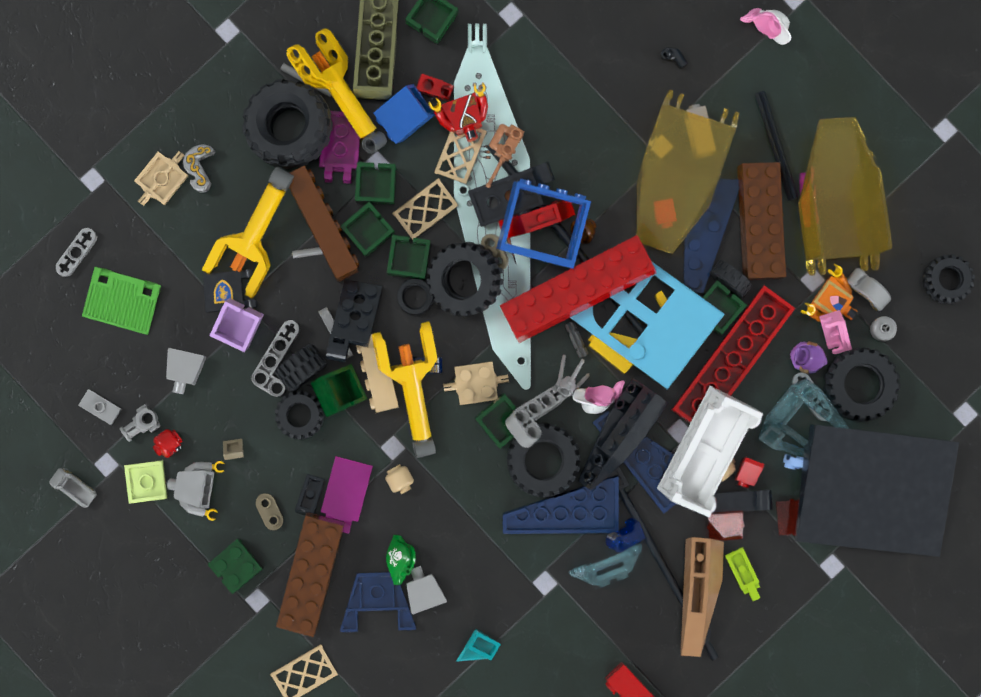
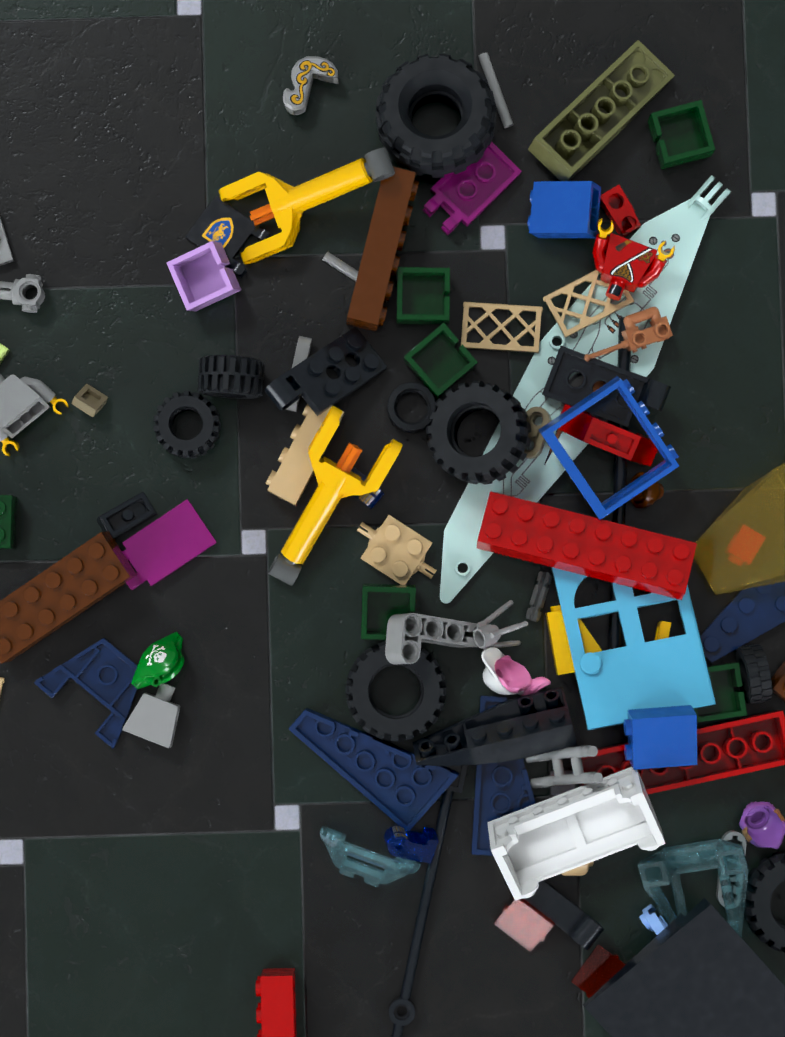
camera: 40 degrees right, 0 degrees up
light grey beam [56,228,97,277] -> none
bright green window [82,267,161,335] -> none
tan plate [134,151,188,206] -> none
red head [153,429,182,458] -> none
light grey torso [166,348,206,395] -> none
light grey beam [252,320,300,397] -> none
dark tan plate [256,494,284,530] -> none
yellow piece [286,29,387,154] -> none
dark green piece [311,364,367,417] -> none
dark green piece [355,162,396,205] -> none
tan head [385,465,414,494] -> none
teal slope [456,628,501,661] -> none
medium nougat wedge [681,537,724,657] -> none
lime hinge [725,547,760,601] -> none
slope [734,458,764,489] -> none
none -> light grey piece [525,745,603,789]
none -> blue brick [623,705,697,770]

